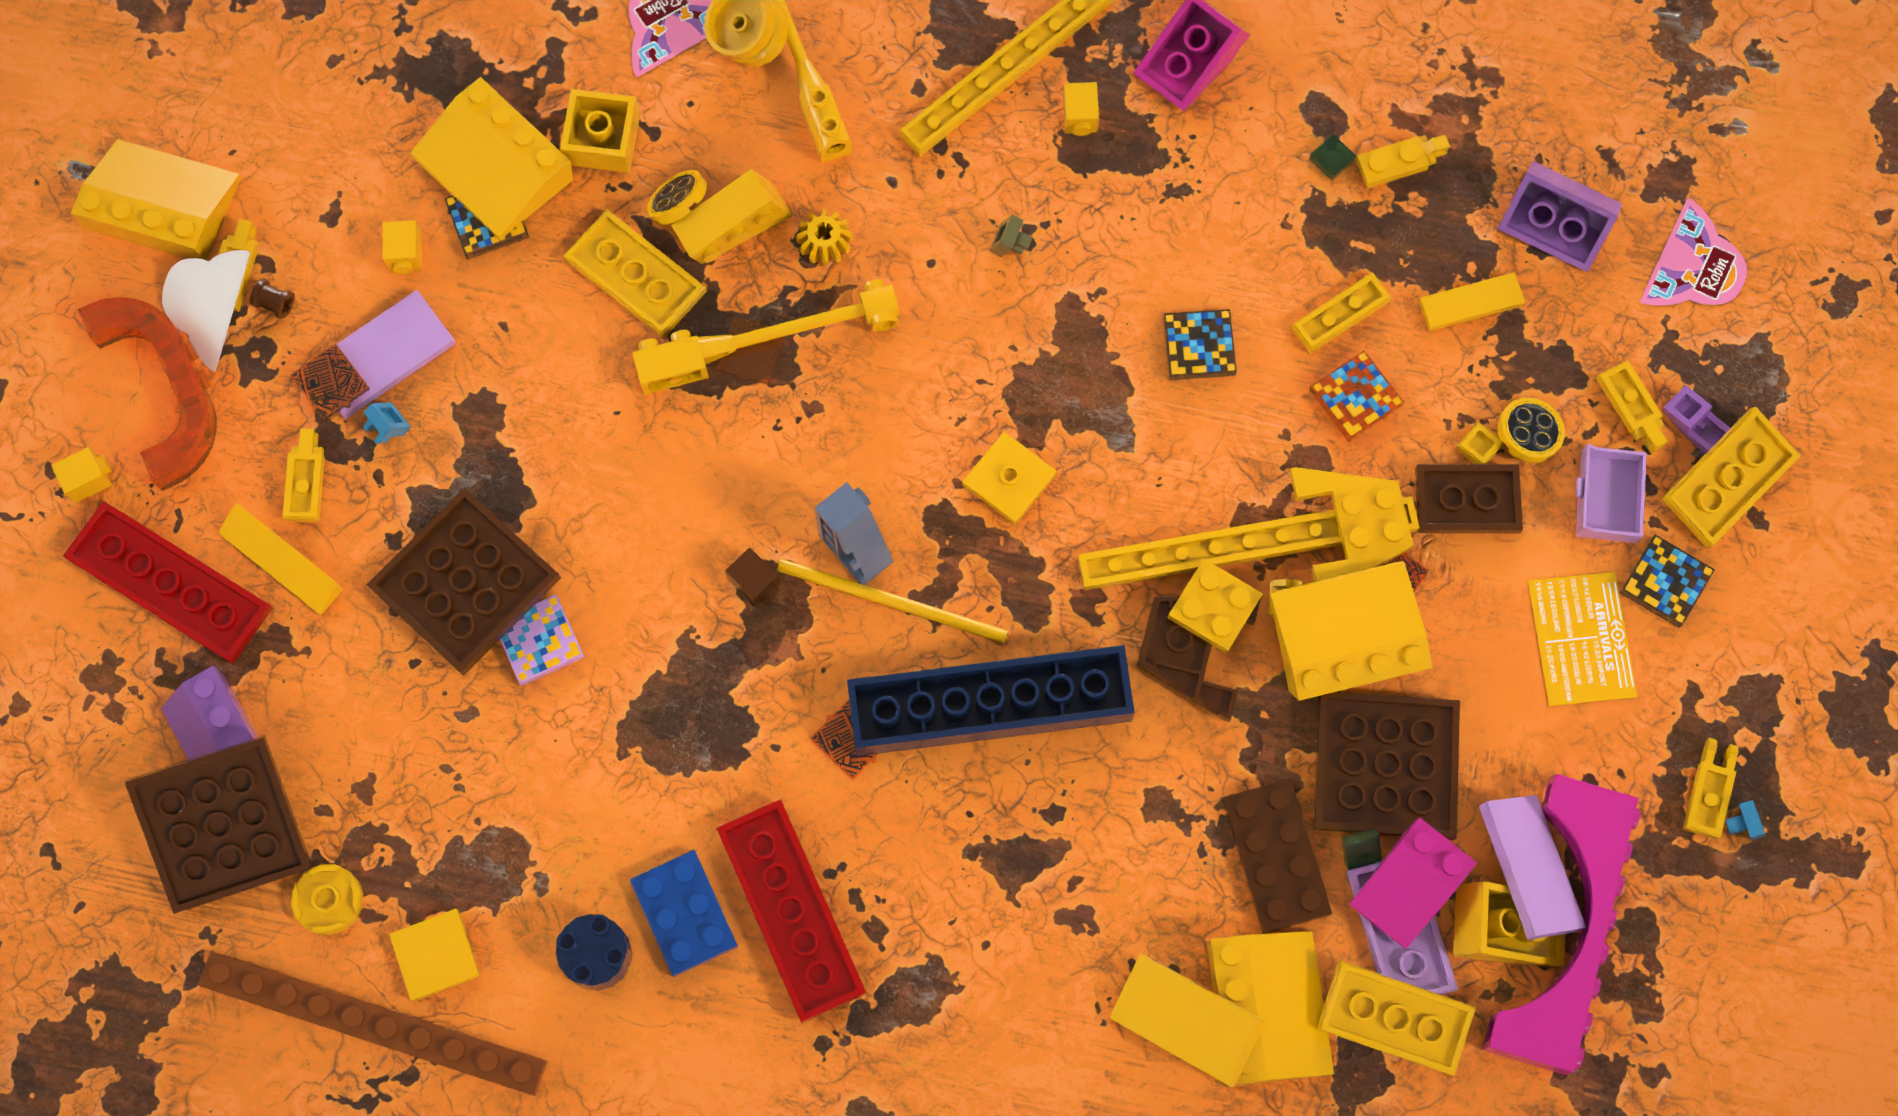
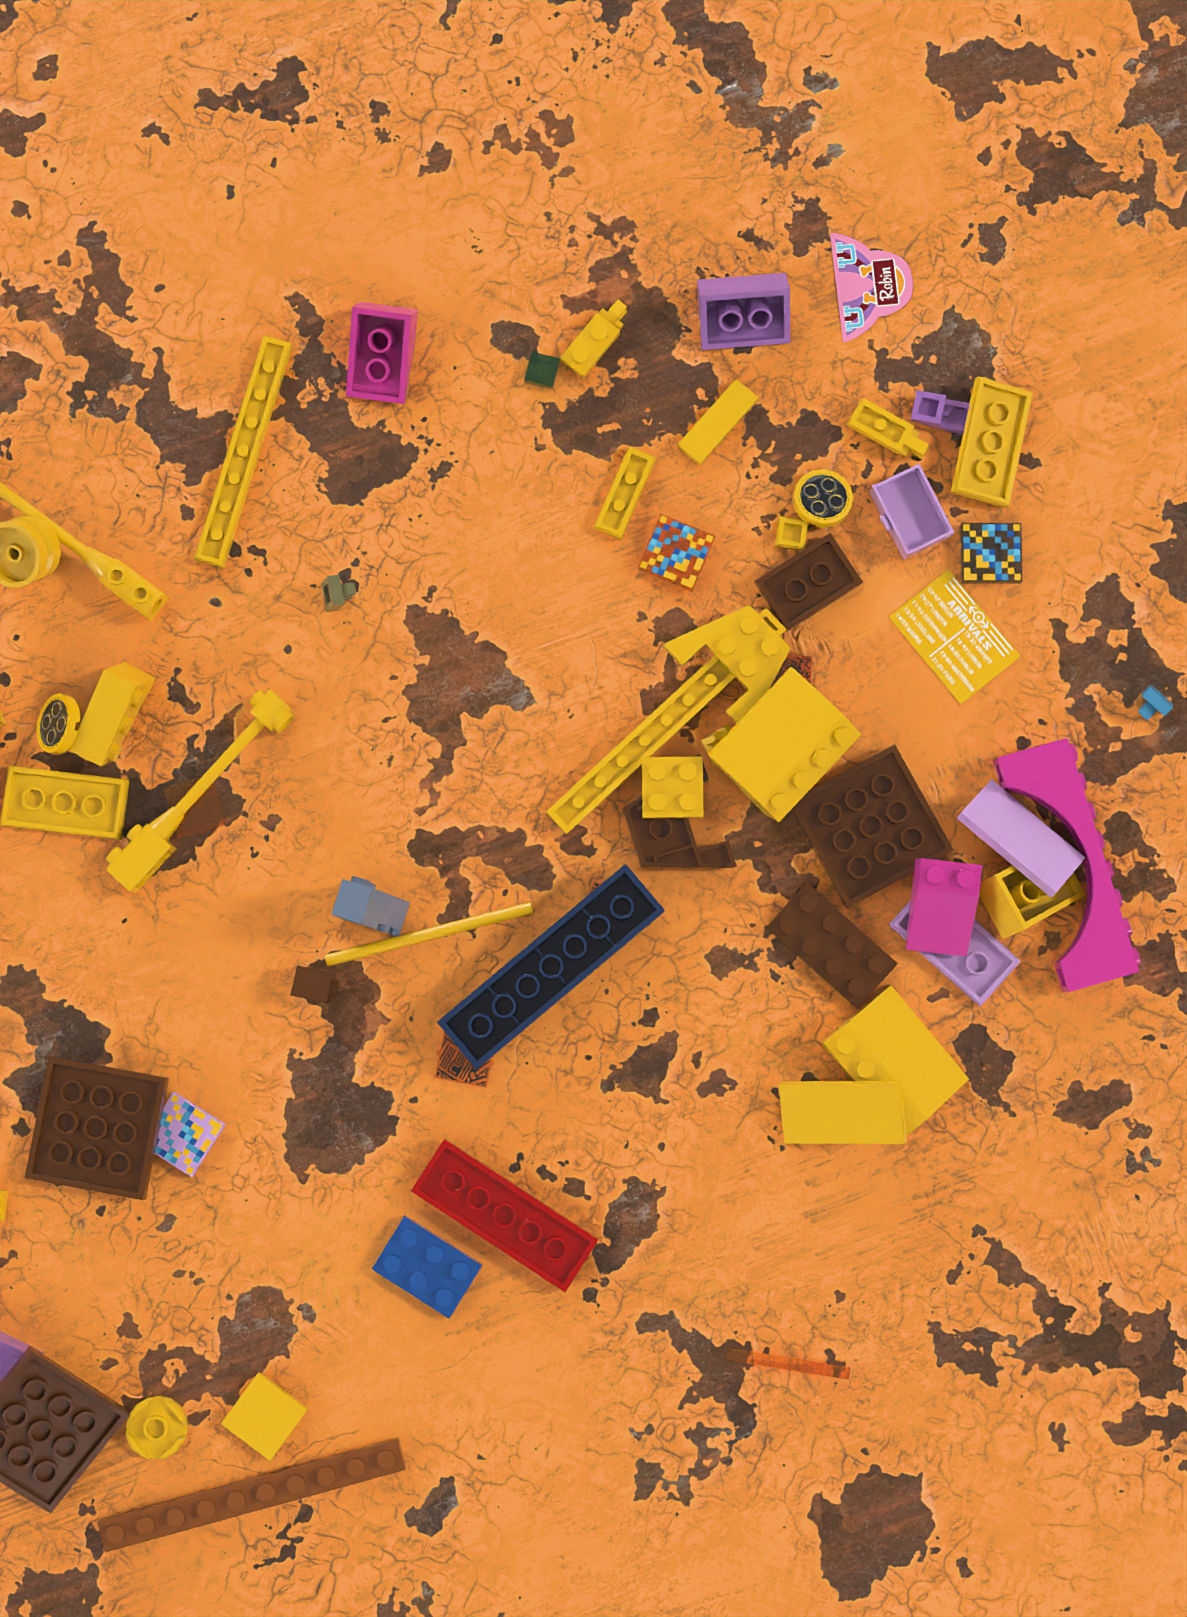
camera: 30 degrees left, 10 degrees up
dark blue brick [556,914,632,990] -> none
yellow gear [796,208,853,267] -> none
yellow plate [962,432,1057,525] -> none
yellow brick [1063,82,1099,136] -> none
tile [1163,309,1237,380] -> none
yellow tile [1316,960,1476,1076] -> none
tile [1342,828,1382,871] -> none
yellow hinge [1683,738,1739,840] -> none

